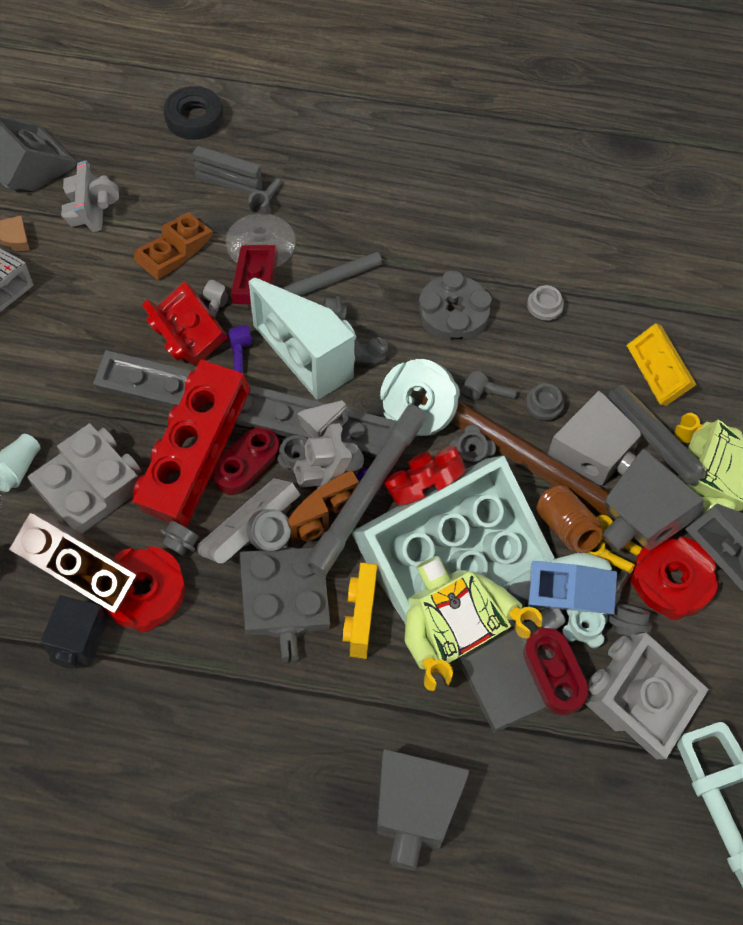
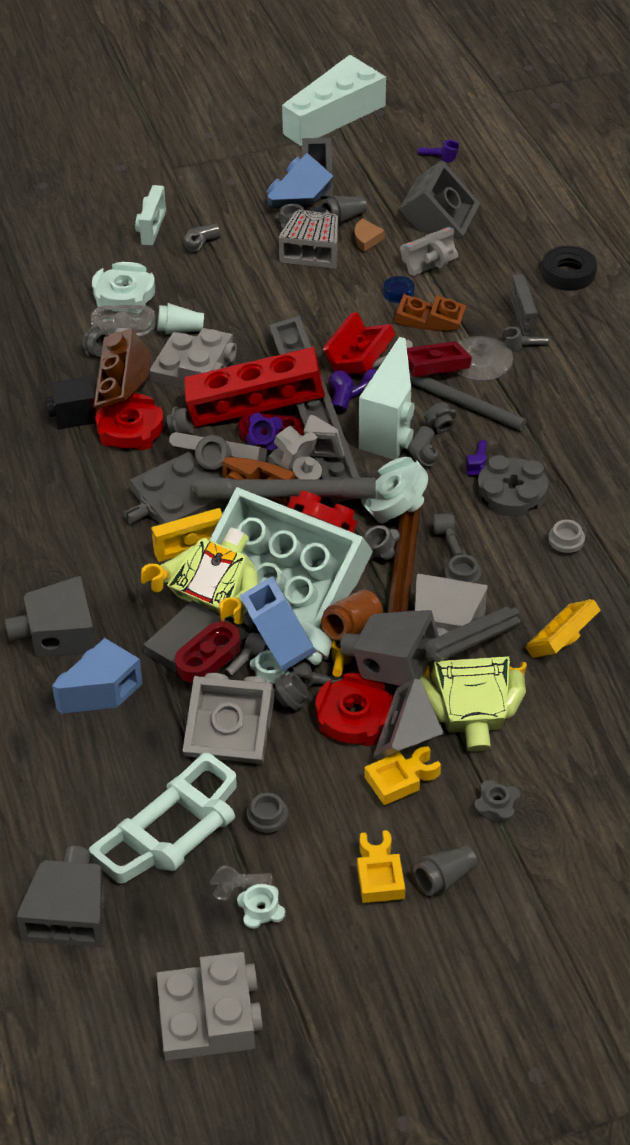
camera: 65 degrees right, 15 degrees down
none -> medium blue slope [52,638,143,714]
none -> dark purple plate [246,413,283,450]
none -> dark purple arm [329,371,354,412]
none -> clear blue tile [383,276,415,303]
none -> dark purple hand [466,440,487,475]

